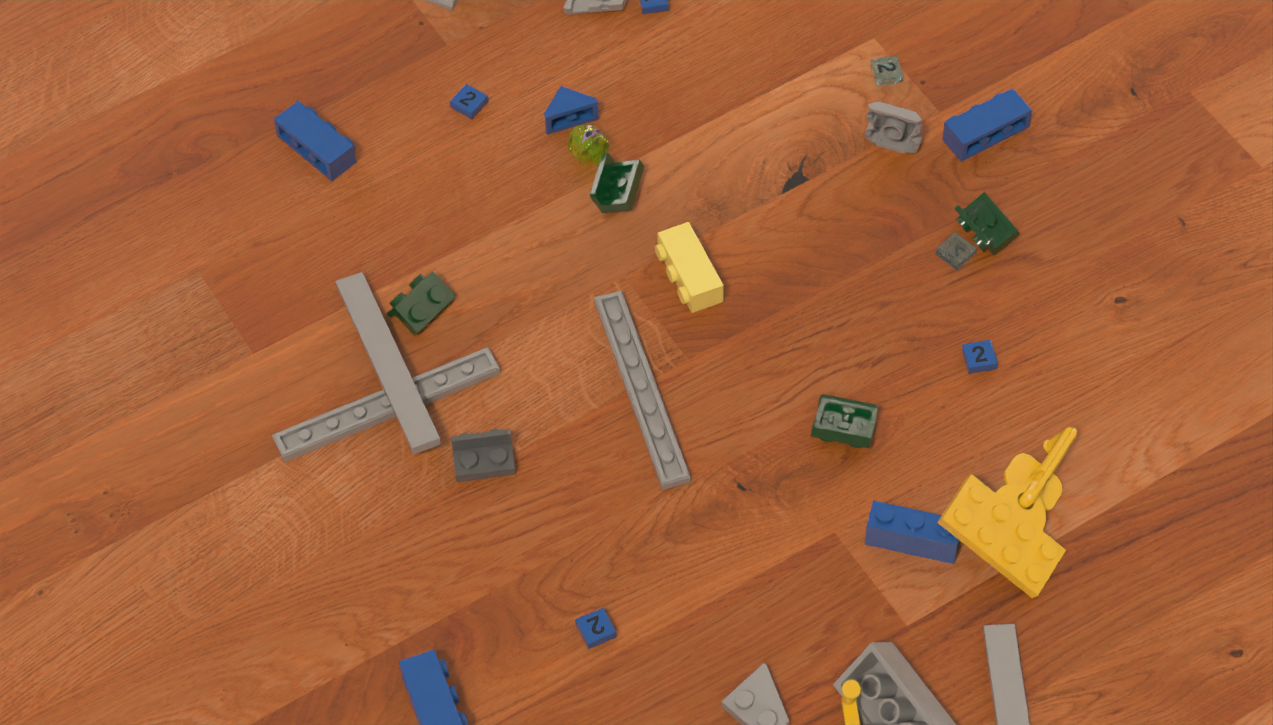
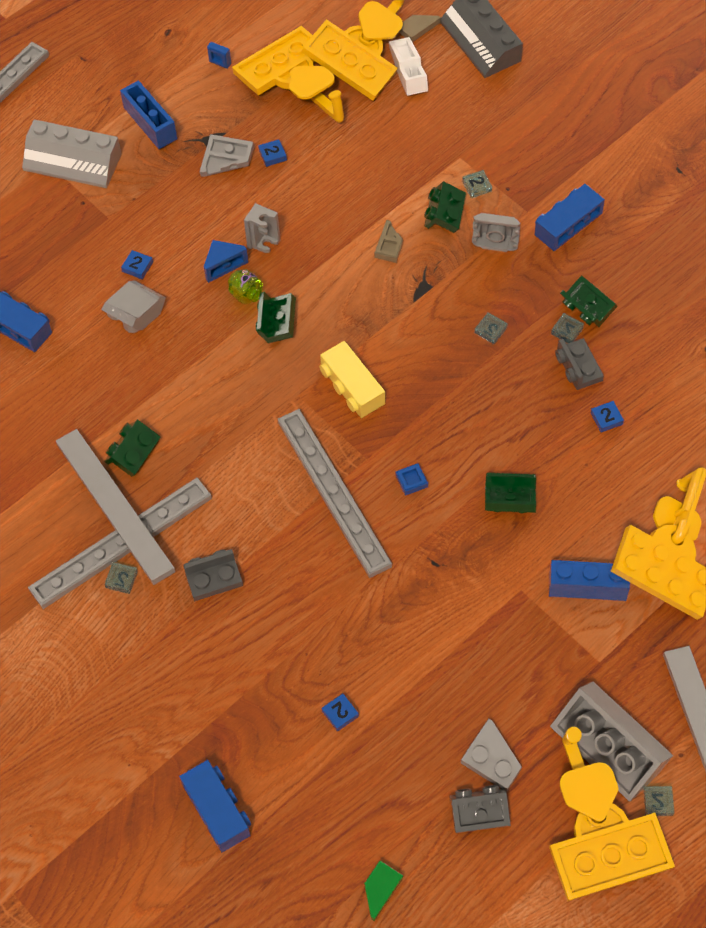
camera: 10 degrees left, 5 degrees up
none -> light grey slope [101,280,166,333]
none -> clear light blue tile [104,562,138,594]
none -> light grey hinge [244,203,280,253]
none -> dark tan tile [374,220,403,263]
none -> blue tile [395,463,428,496]
none -> dark green bracket [424,181,466,233]
none -> clear light blue tile [475,312,508,344]
none -> dark grey bracket [555,338,604,390]

